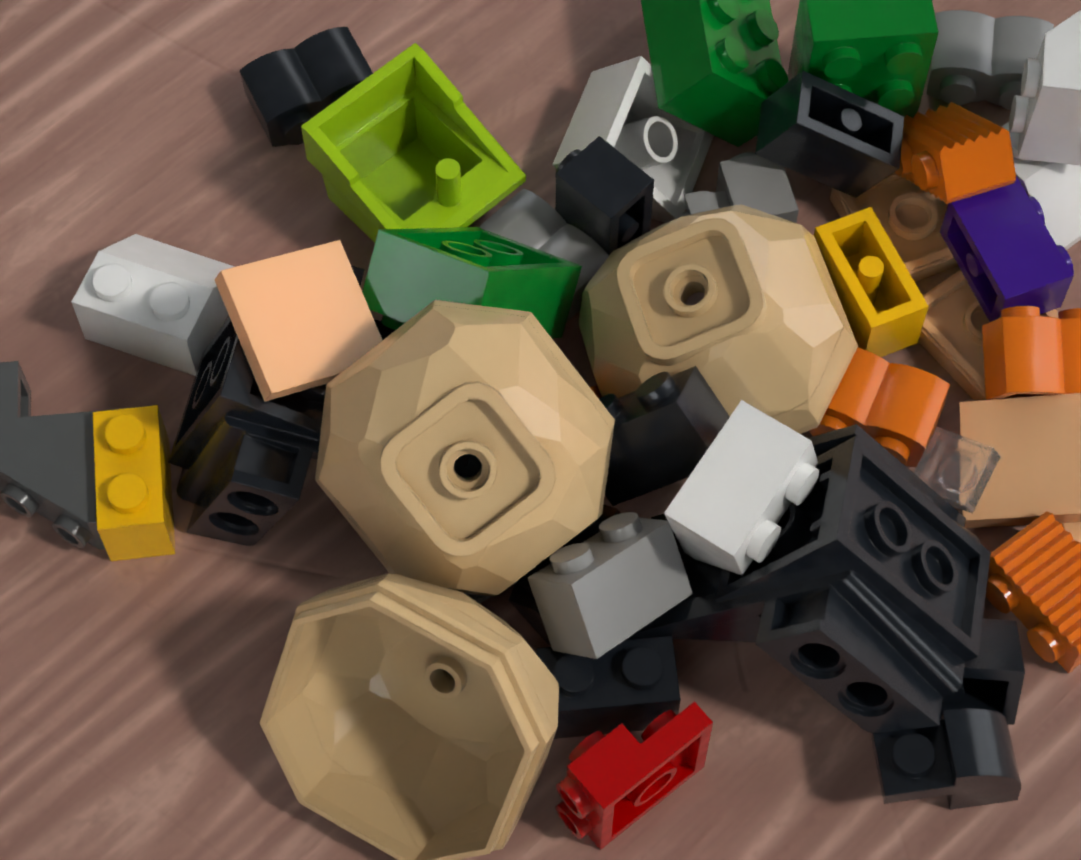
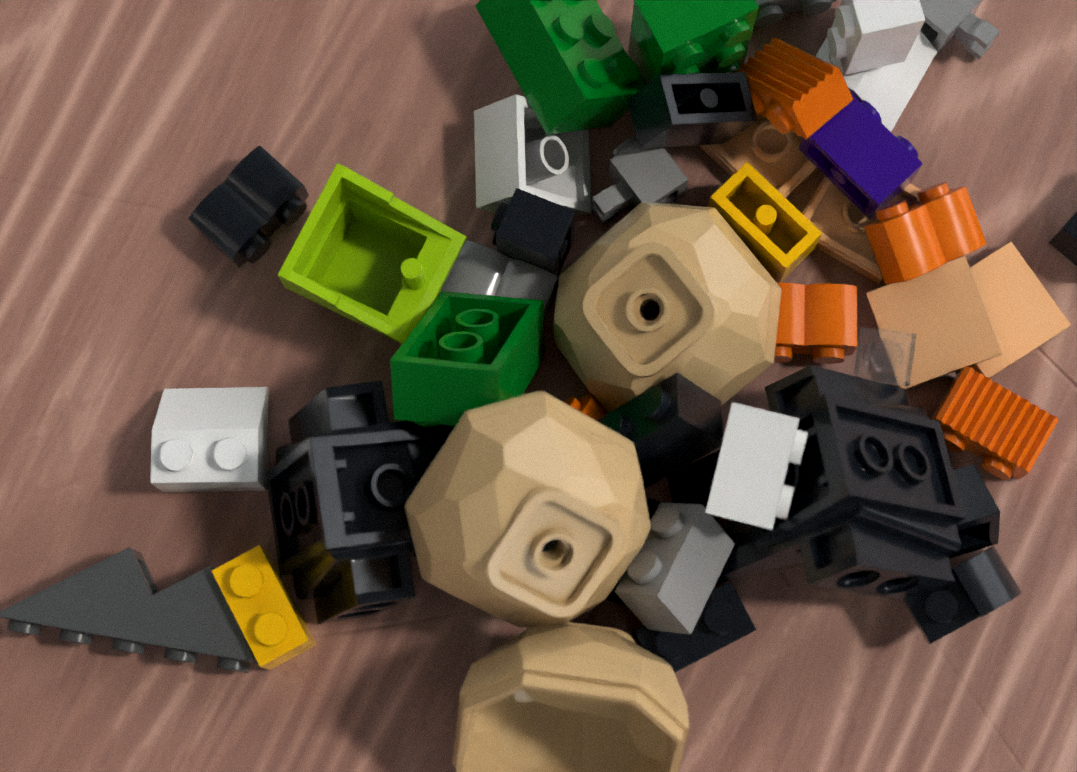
camera: 20 degrees left, 15 degrees up
light nougat tile [215,240,382,402] -> none
red plate [555,701,713,850] -> none

